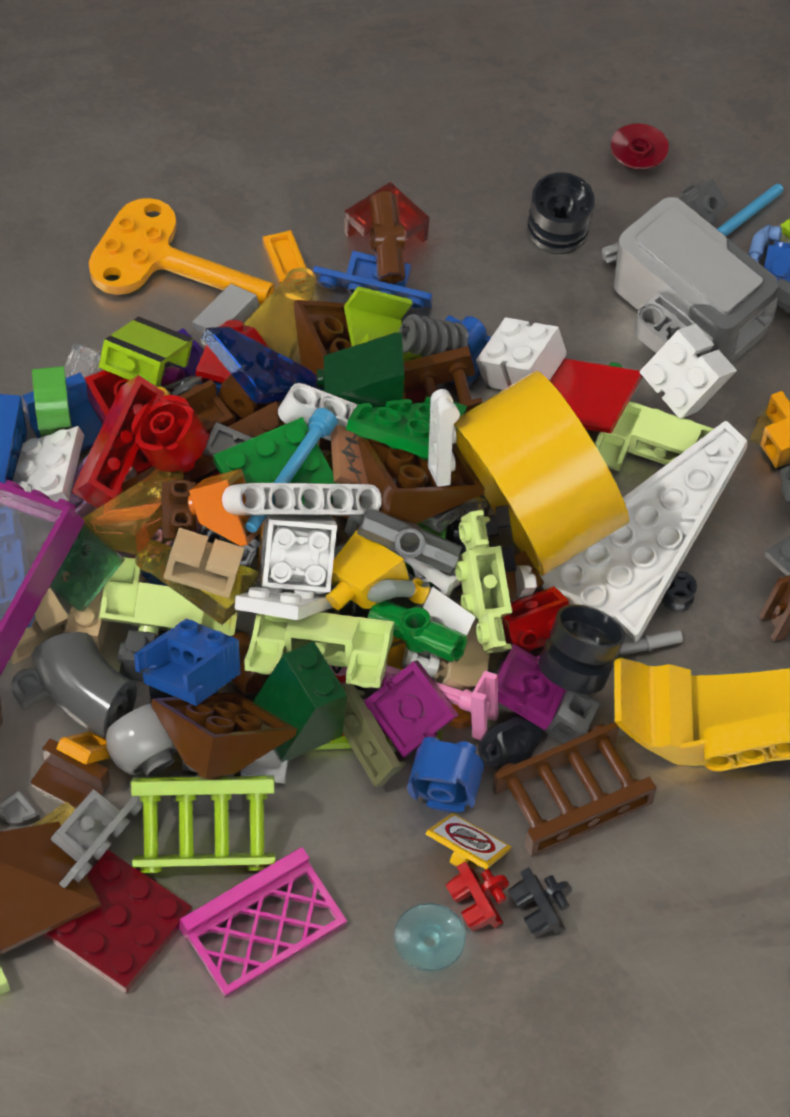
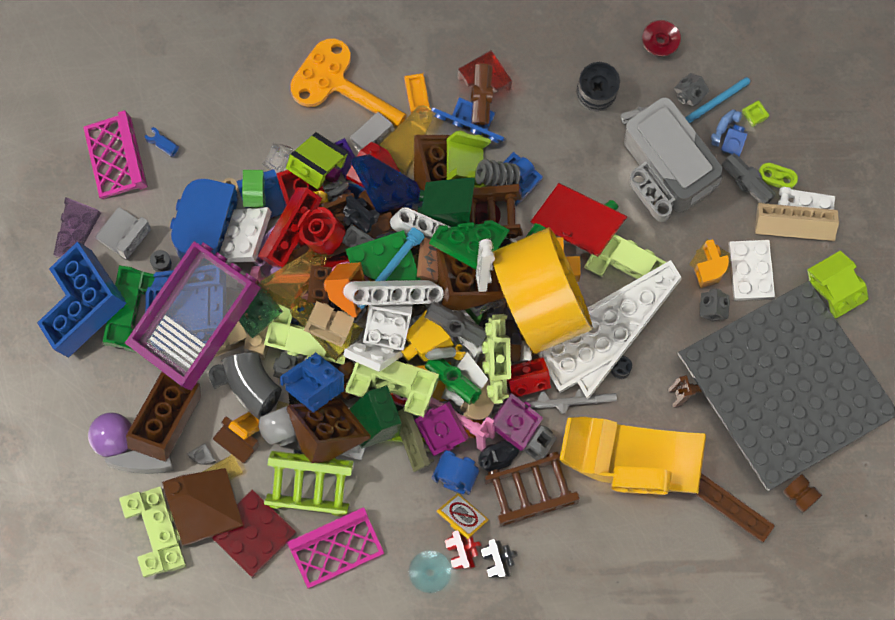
camera: 10 degrees right, 15 degrees up
light grey bracket [50,789,143,889] -> none
white piece [476,317,567,390] -> none
black wheel [538,604,625,694] -> none
white piece [640,324,737,419] -> none
none -> black hips [343,195,379,233]

